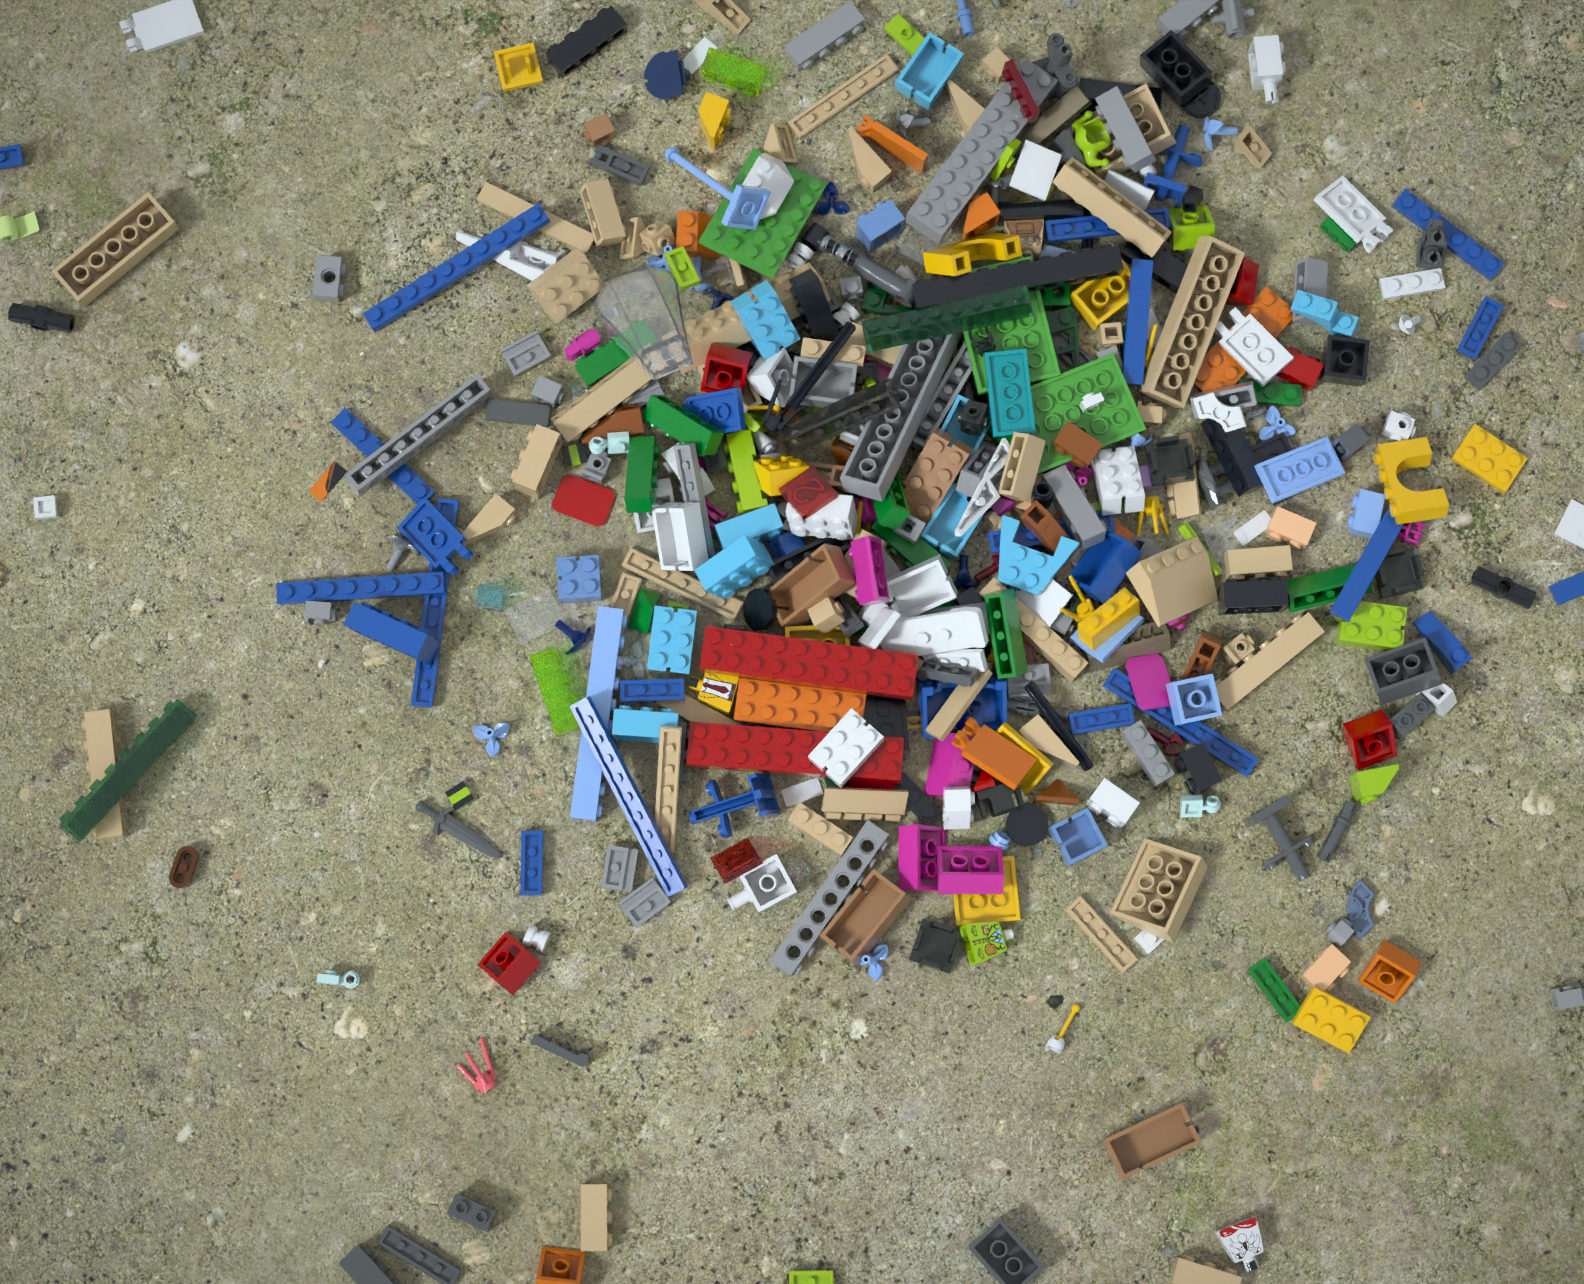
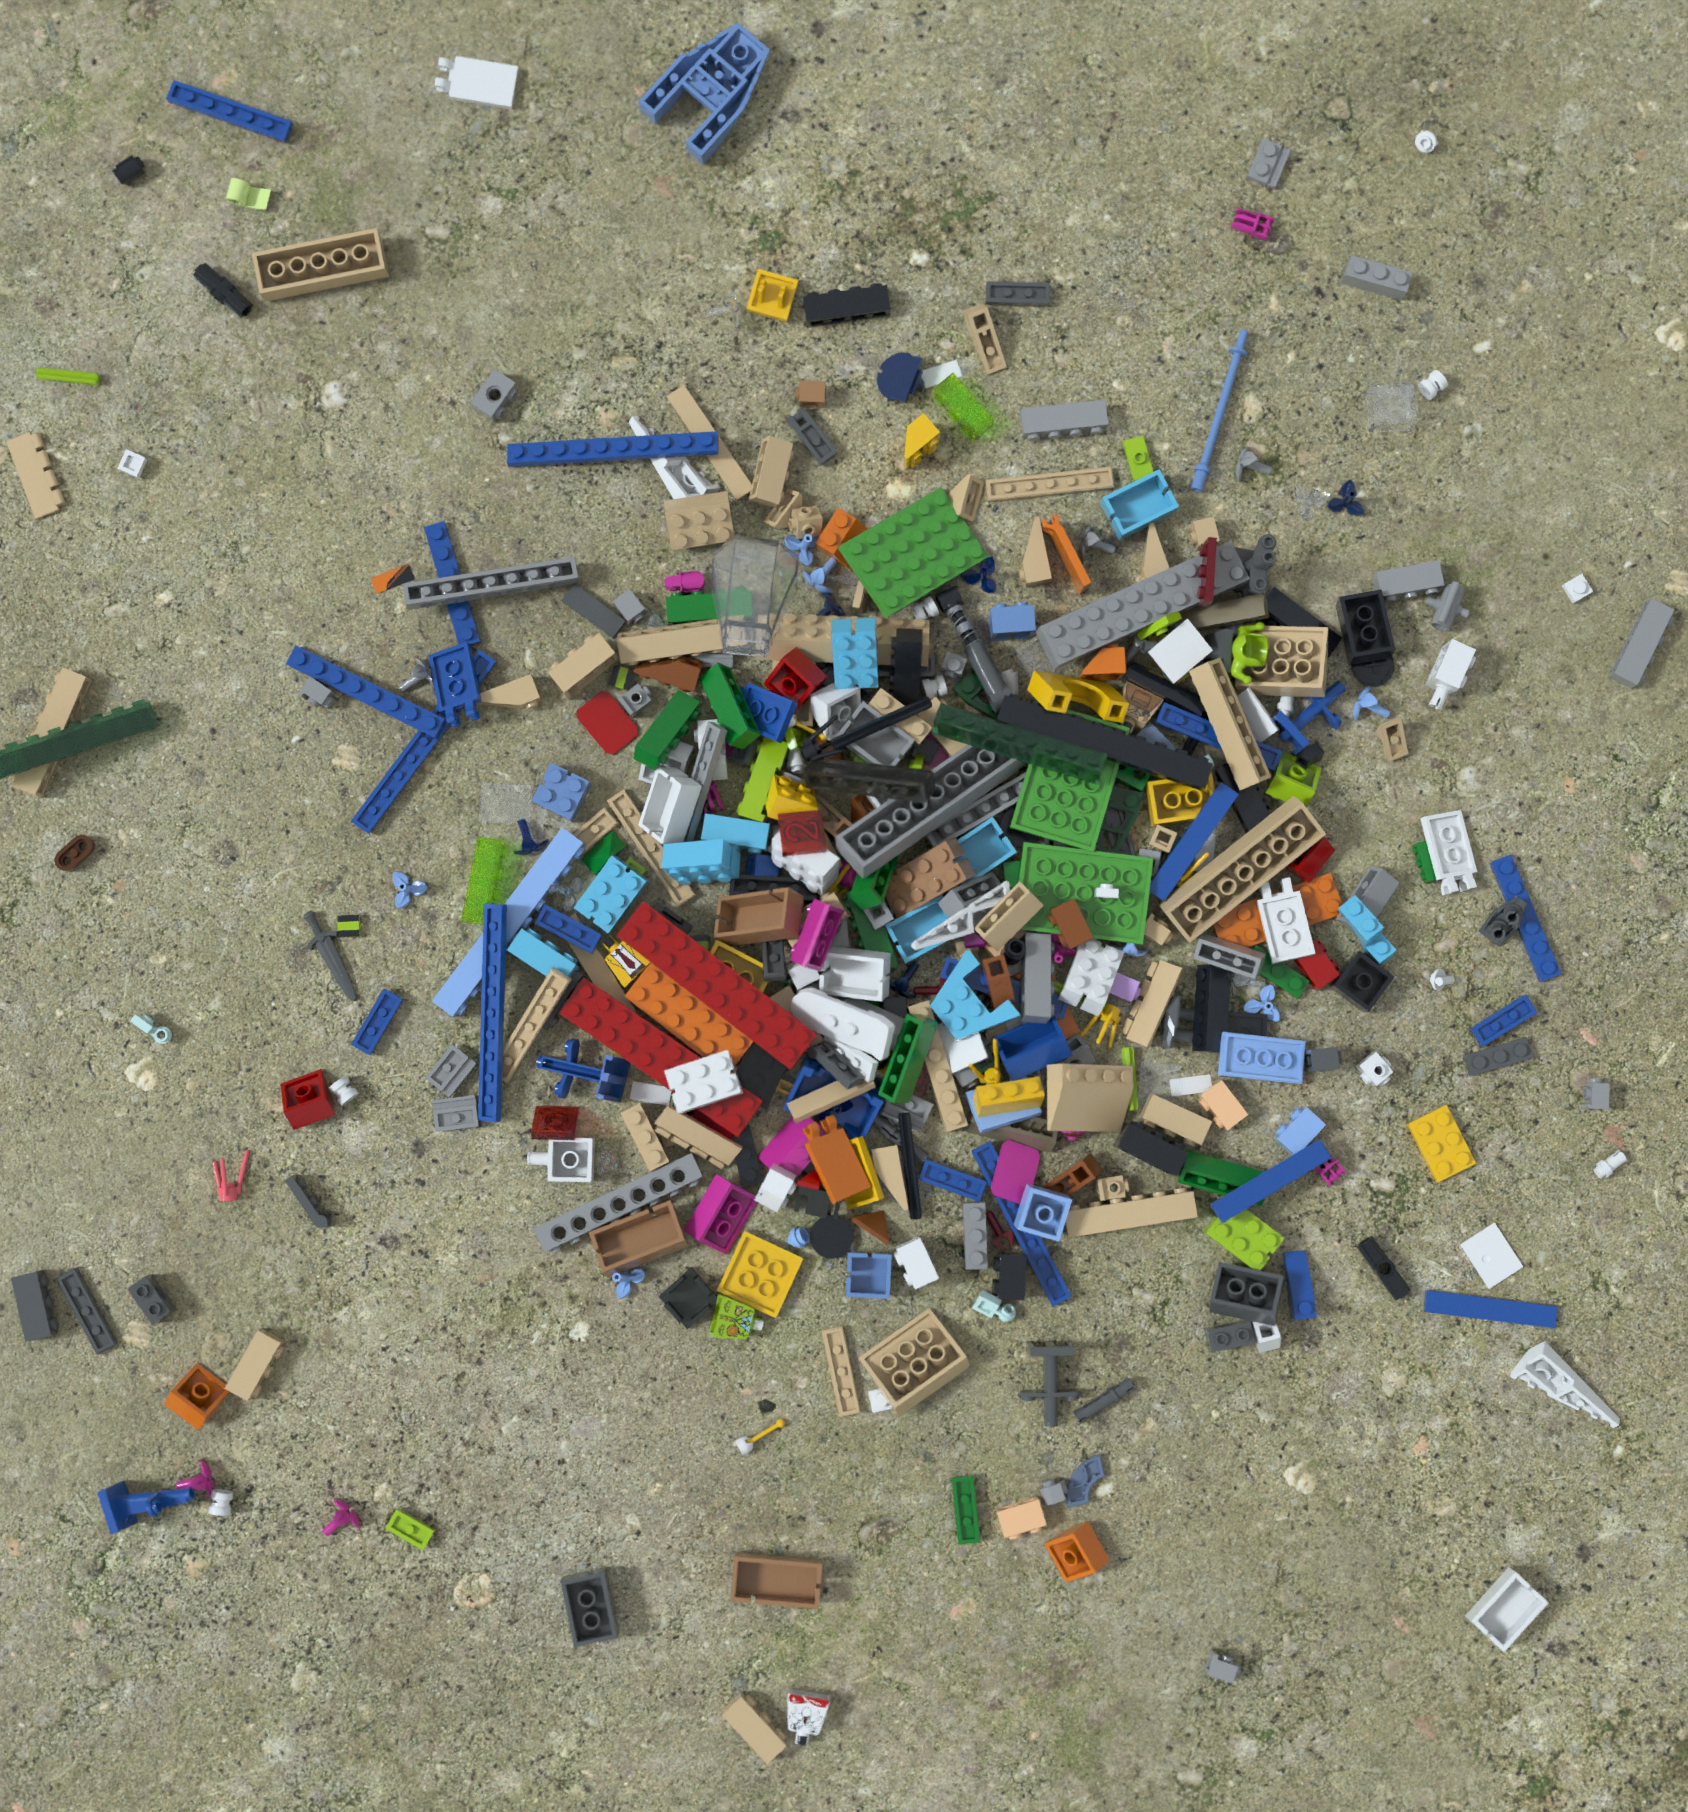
camera: 30 degrees right, 5 degrees up
blue brick [343,601,441,665] -> none
clear light blue brick [473,583,507,612] -> none
light grey plate [500,330,551,377] -> none
light aqua plate [589,431,629,454] -> none
lime plate [664,246,700,291] -> none
light blue tile [665,147,771,230] -> none
white wedge [742,153,794,219] -> none
black tile [743,588,777,630] -> none
tan brick [808,597,845,634] -> none
white tile [858,608,900,649] -> none
dark pink slope [937,846,1004,894] -> none
pearl dark grey brick [958,400,990,436] -> none
black piece [968,326,996,357] -> none
teal plate [984,349,1036,438] -> none
light grey brick [1095,86,1157,173] -> none
pearl dark grey panel [1144,436,1195,487] -> none
white tile [1193,392,1246,432] -> none
yellow plate [1292,985,1371,1054] -> none
red slope [1342,709,1397,770] -> none
lime slope [1349,764,1399,805] -> none
yellow arch [1373,437,1449,525] -> none
pearl dark grey panel [1375,547,1424,599] -> none
white plate [1379,268,1445,300] -> none

